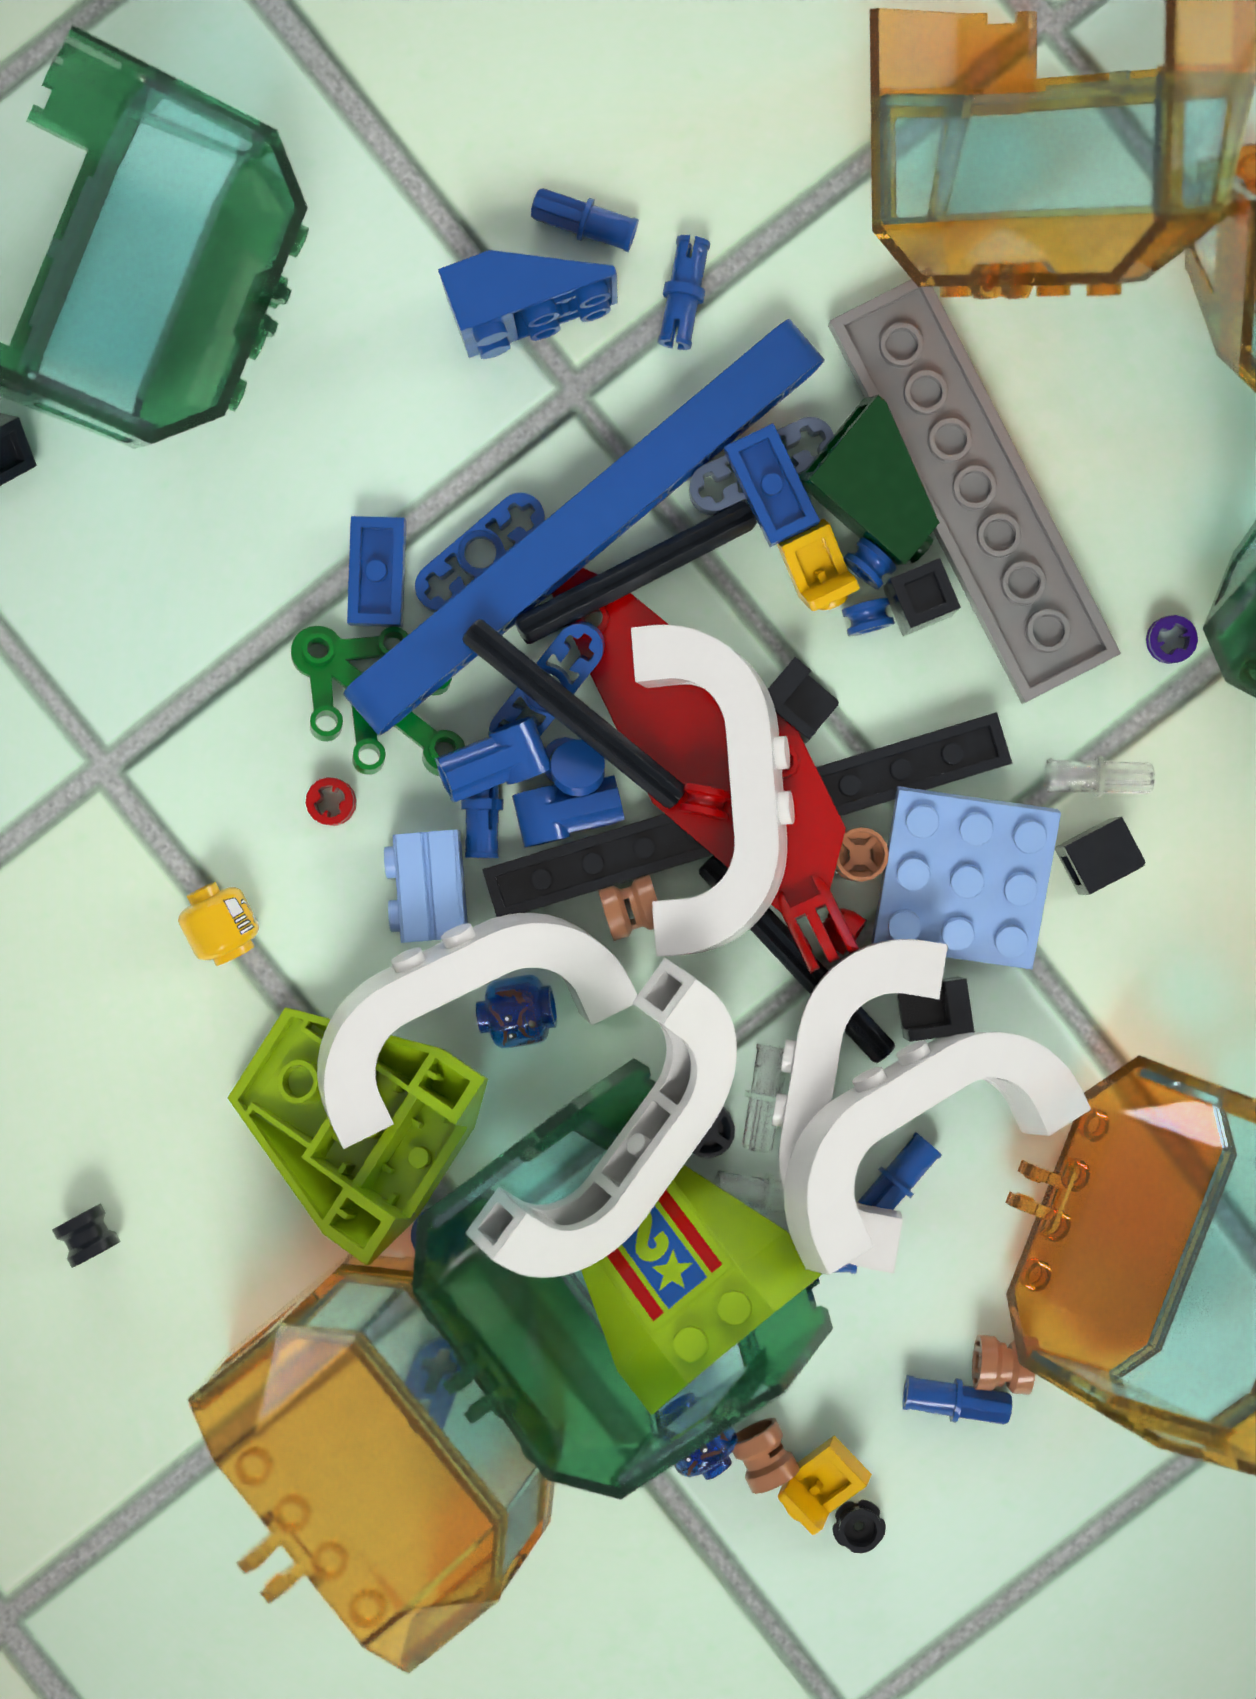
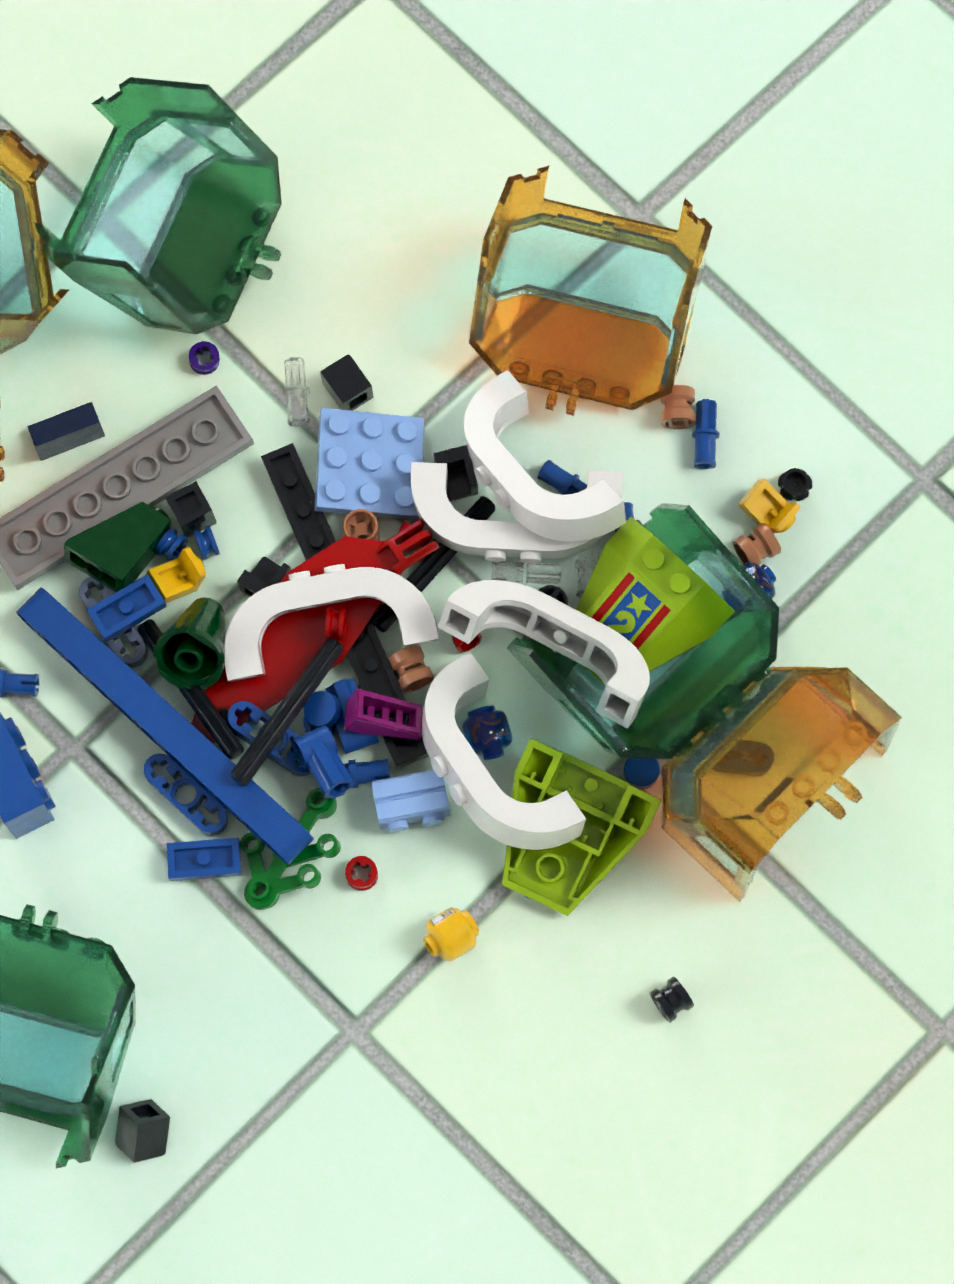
camera: 95 degrees left, 15 degrees down
none -> dark blue panel [27,402,105,461]
none -> dark green cone [153,597,225,689]
none -> magenta slope [345,688,423,740]

